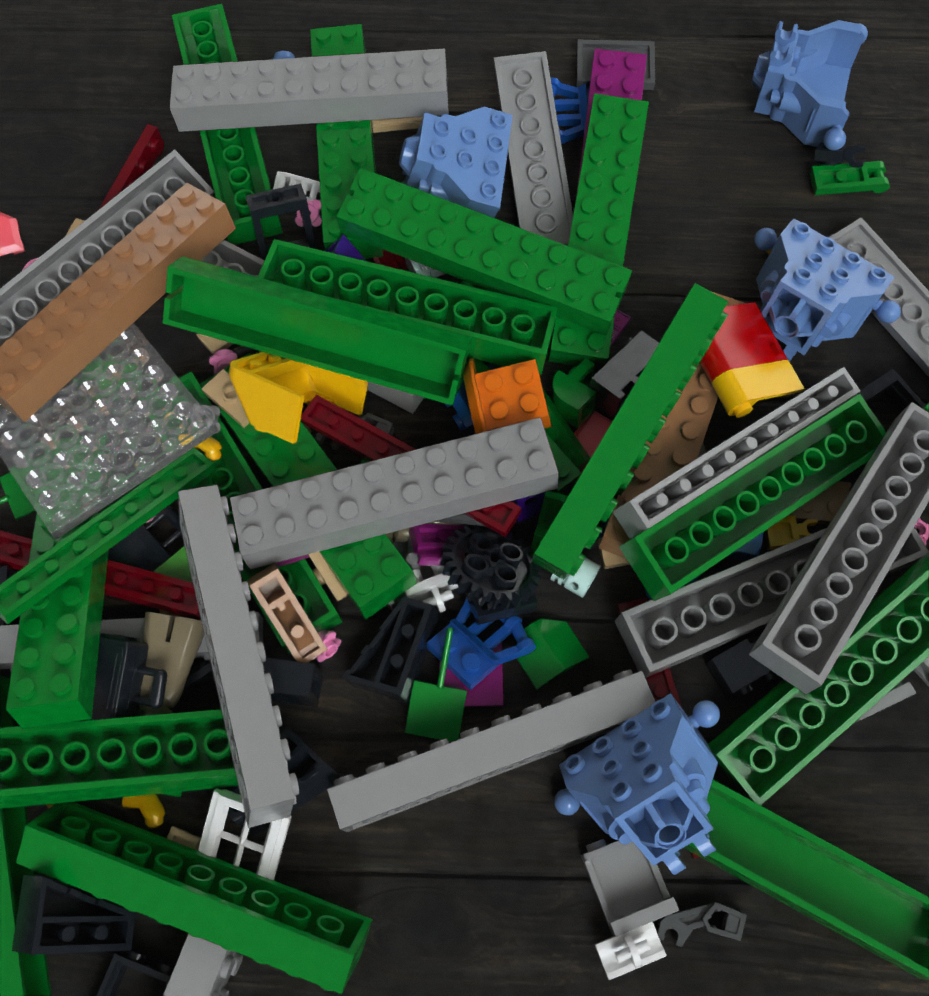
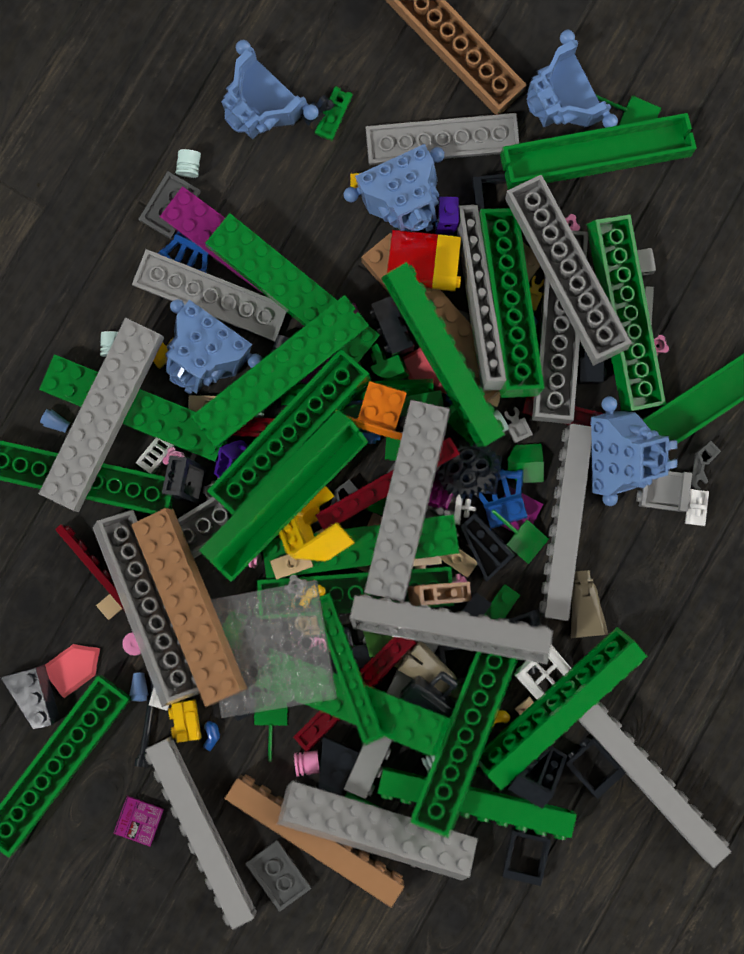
camera: 60 degrees left, 15 degrees up
none -> light aqua piece [176,149,201,178]
none -> dark purple torso [435,197,459,235]
none -> tan plate [440,549,478,578]
none -> green plate [484,584,520,621]
none -> light grey plate [504,407,533,443]
none -> dark tan piece [571,570,608,638]
none -> bright pink plate [654,335,669,356]

